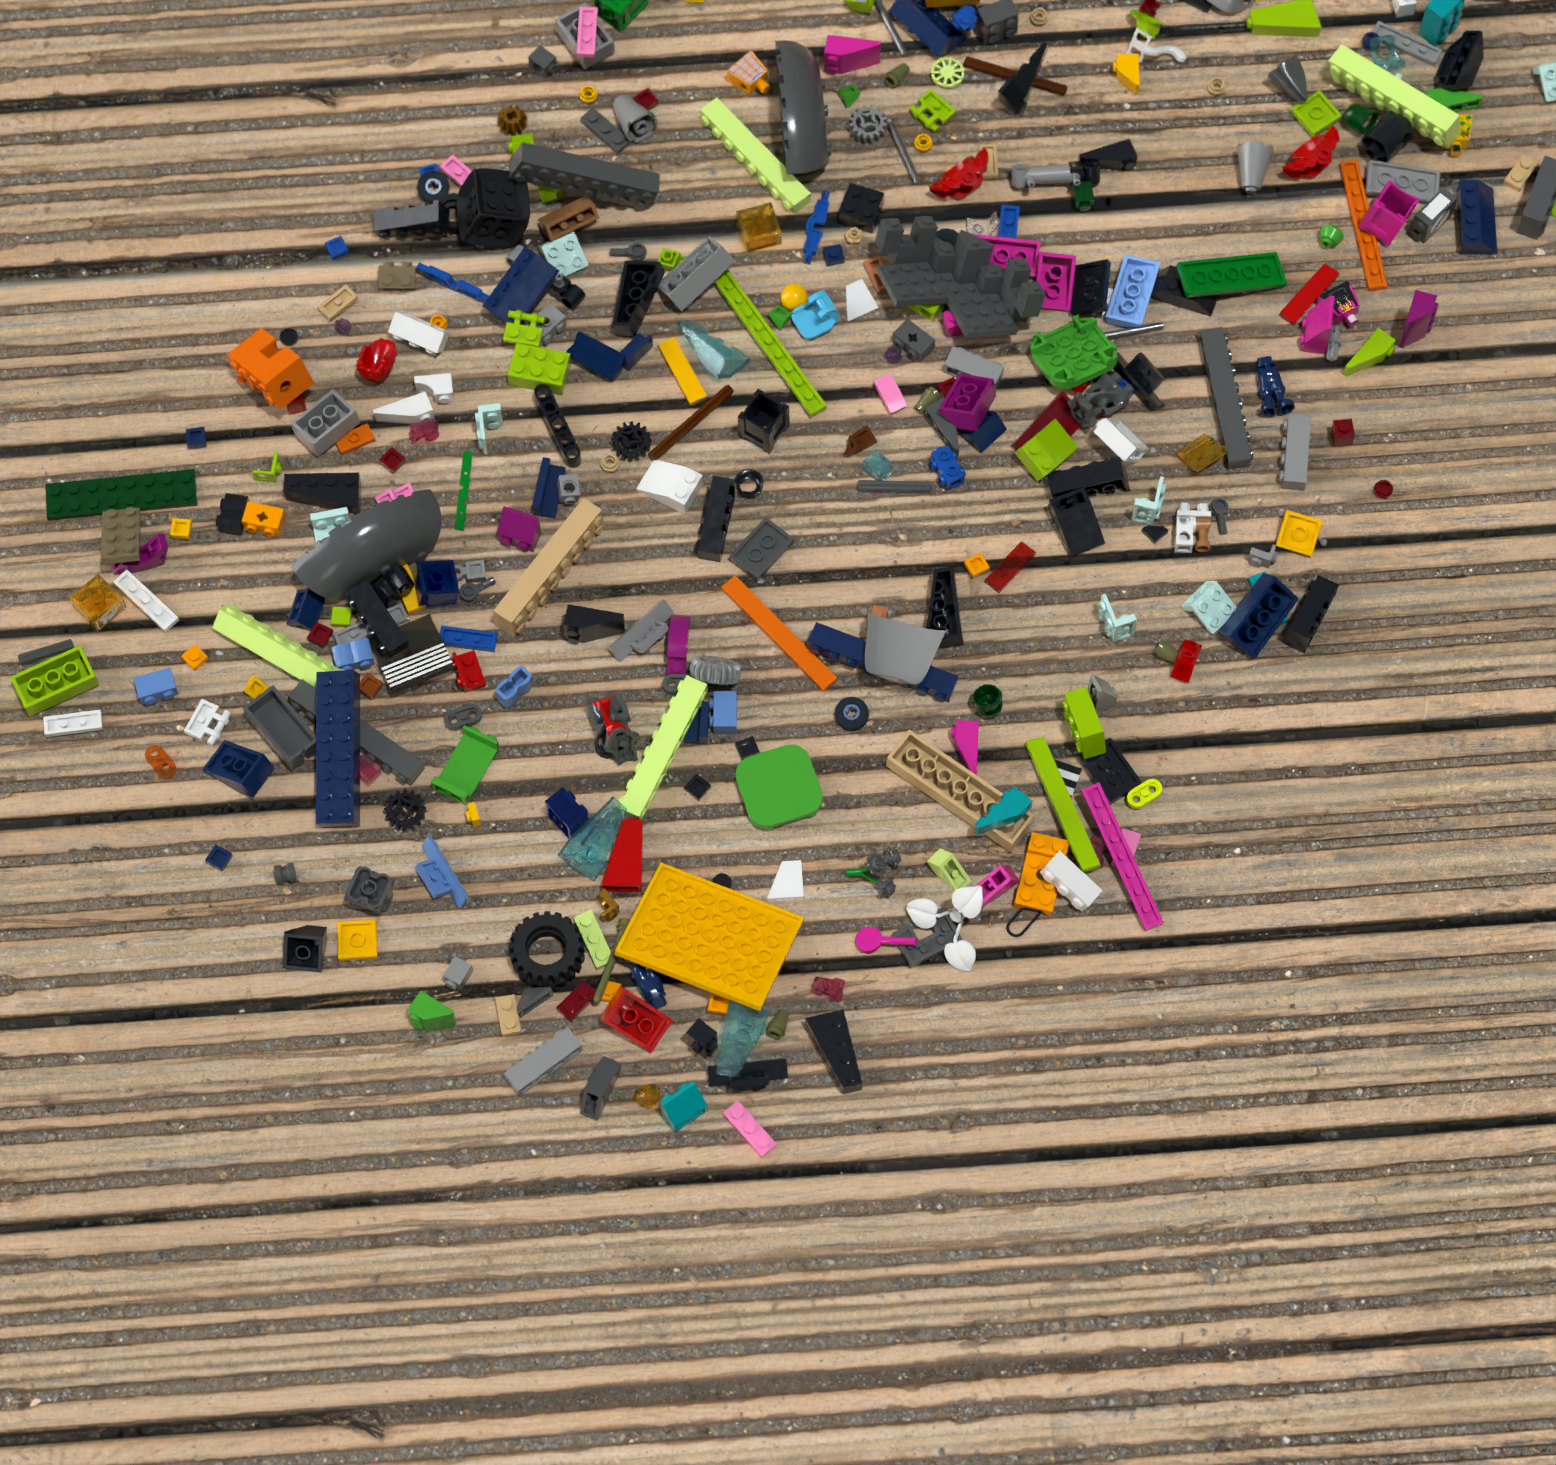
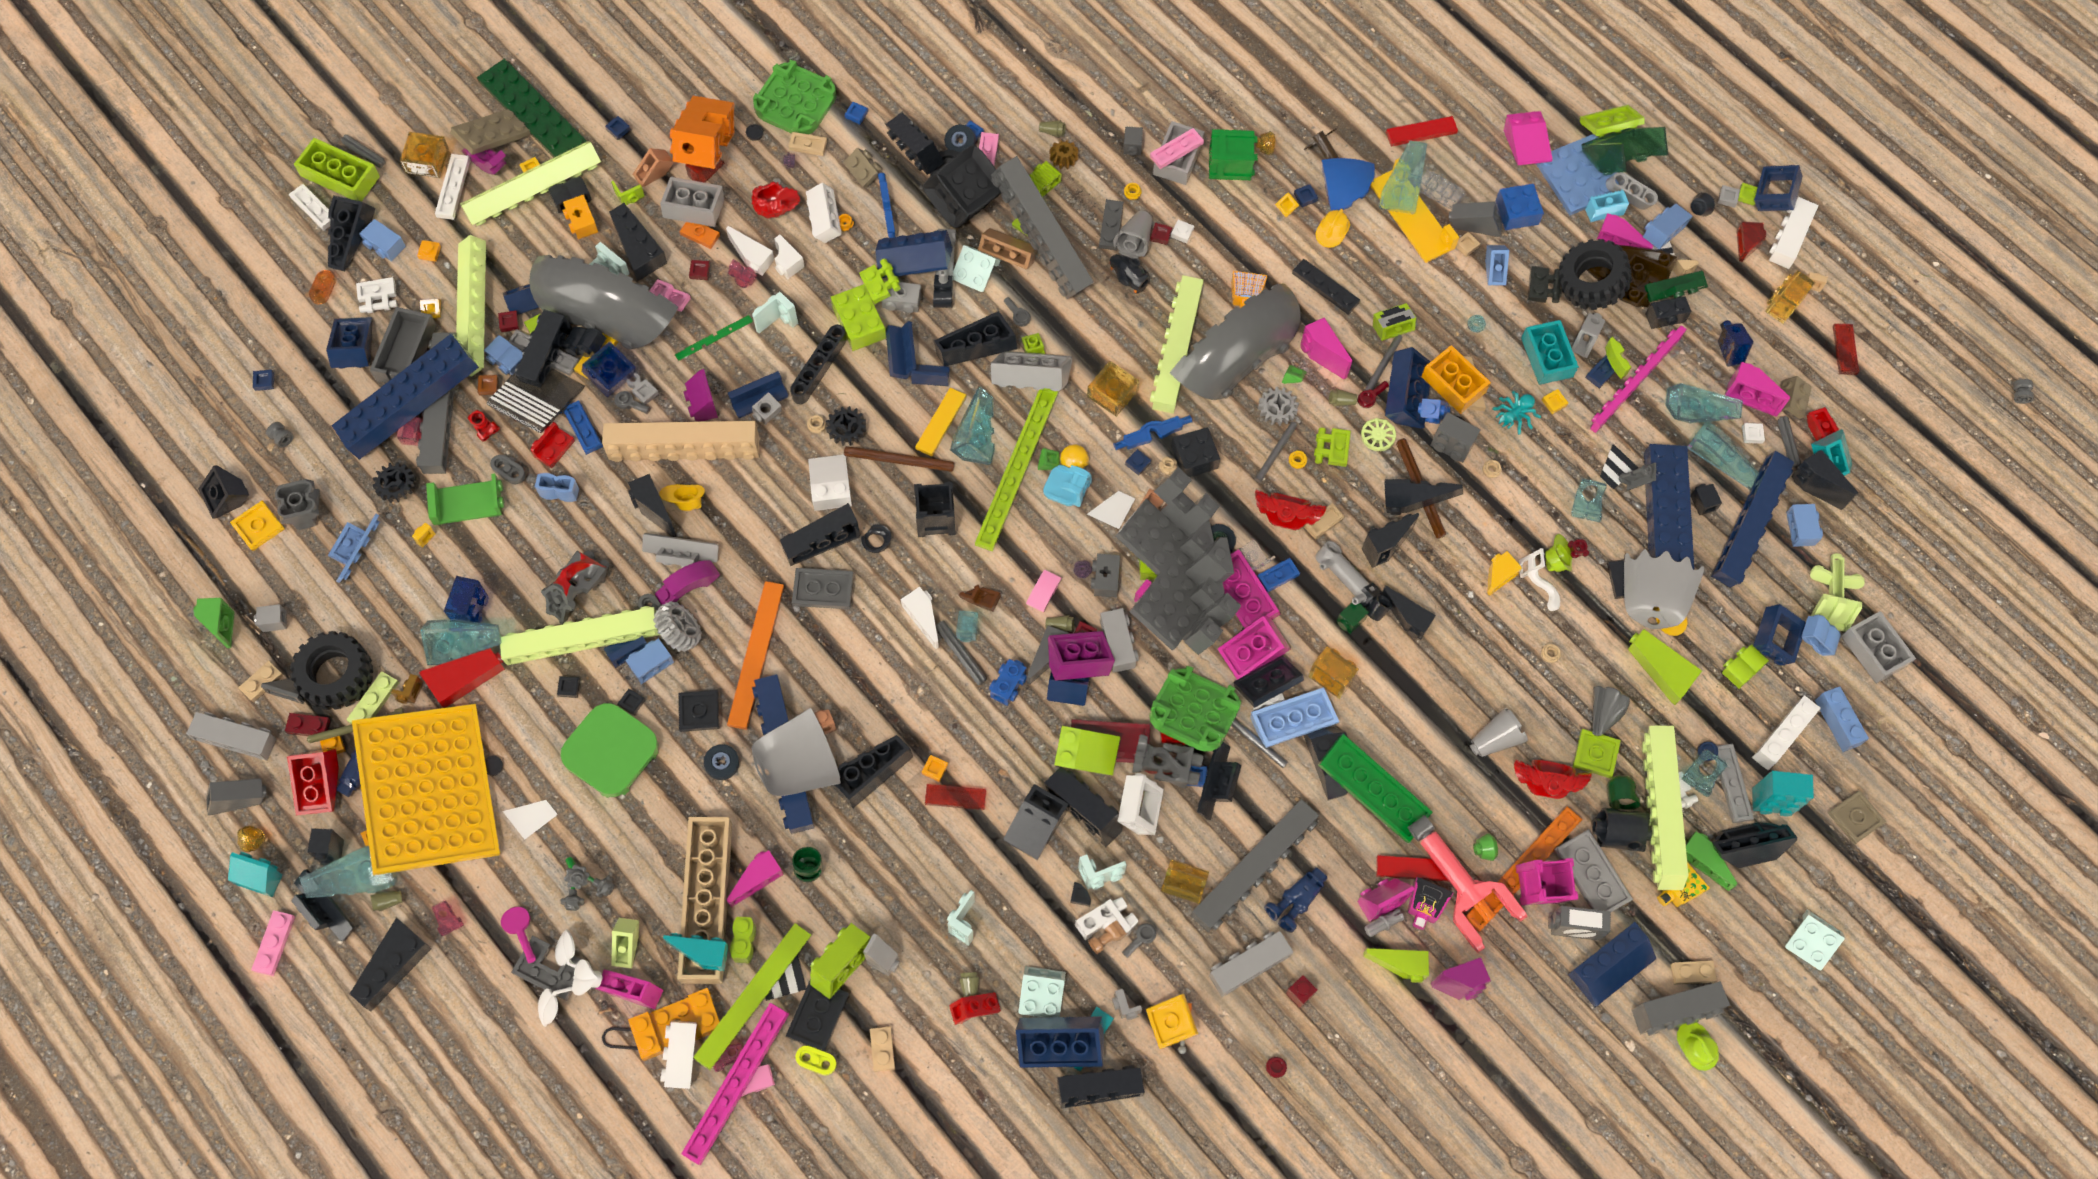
camera: 50 degrees right, 0 degrees up
none -> black wedge [328,195,376,272]
none -> yellowish green brick [460,141,601,226]
none -> red plate [467,410,500,442]
none -> nougat slope [632,148,674,187]
none -> yellow piece [659,484,705,511]
none -> black plate [678,690,720,732]
none -> lime brick [730,917,756,963]
none -> bright green tile [753,60,836,135]
none -> tan plate [870,1026,895,1072]
none -> white slope [901,587,939,649]
none -> olive cone [1039,120,1066,138]
none -> black animal [1109,254,1150,294]
none -> white plate [1171,220,1194,243]
none -> black plate [1292,259,1360,315]
none -> clear yellow brick [1308,646,1359,699]
none -> dark red plate [1357,381,1389,408]
none -> black slope [1362,513,1419,568]
none -> coral piece [1408,815,1527,953]

